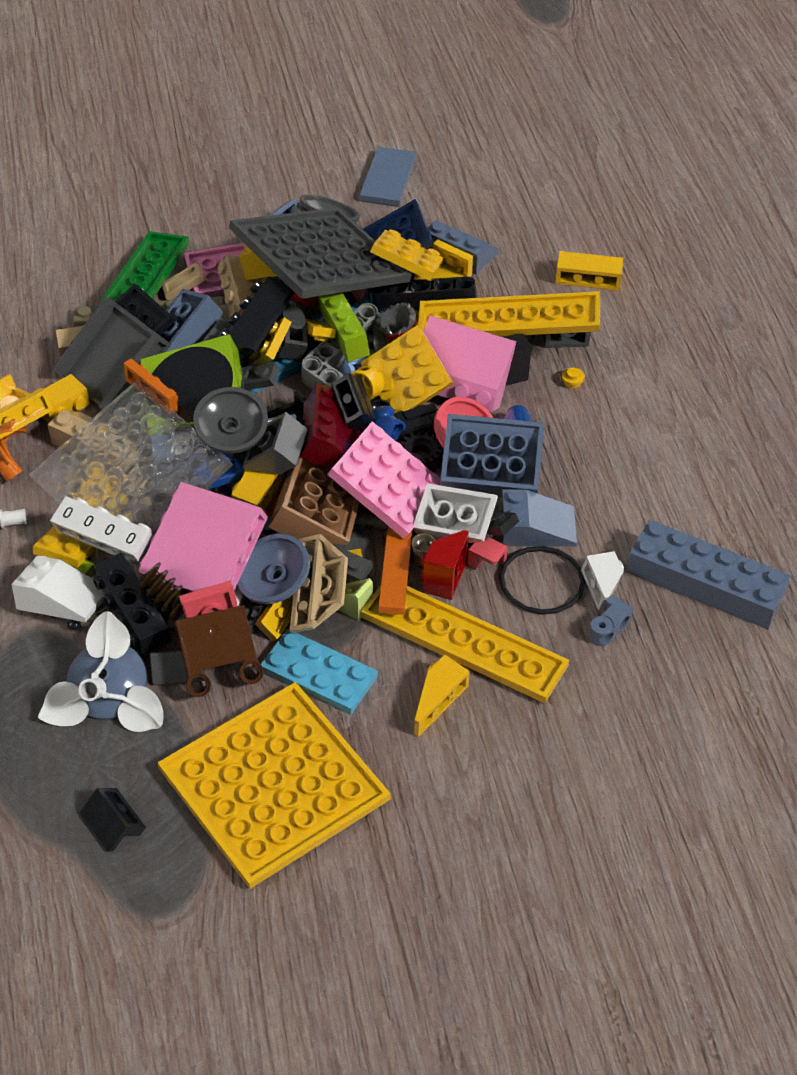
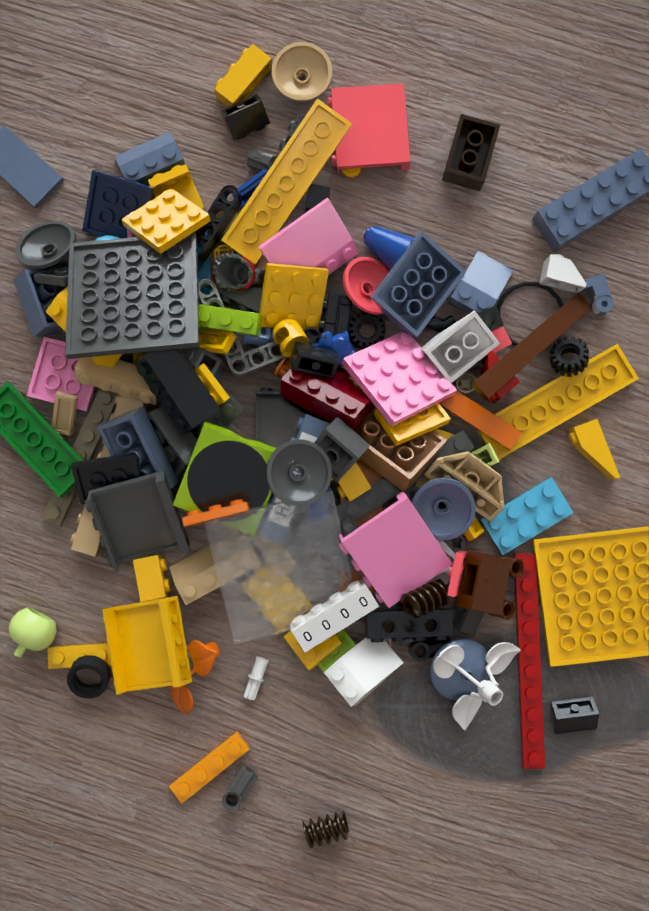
camera: 60 degrees left, 35 degrees up
none -> black brick [220,94,270,140]
none -> tan dish [272,42,332,102]
none -> coral panel [327,83,410,175]
none -> yellow plate [374,403,451,446]
none -> dark brown brick [442,114,500,191]
none -> reddish brown tile [471,292,592,401]
none -> red plate [513,554,545,769]
none -> black tyre [550,336,589,377]

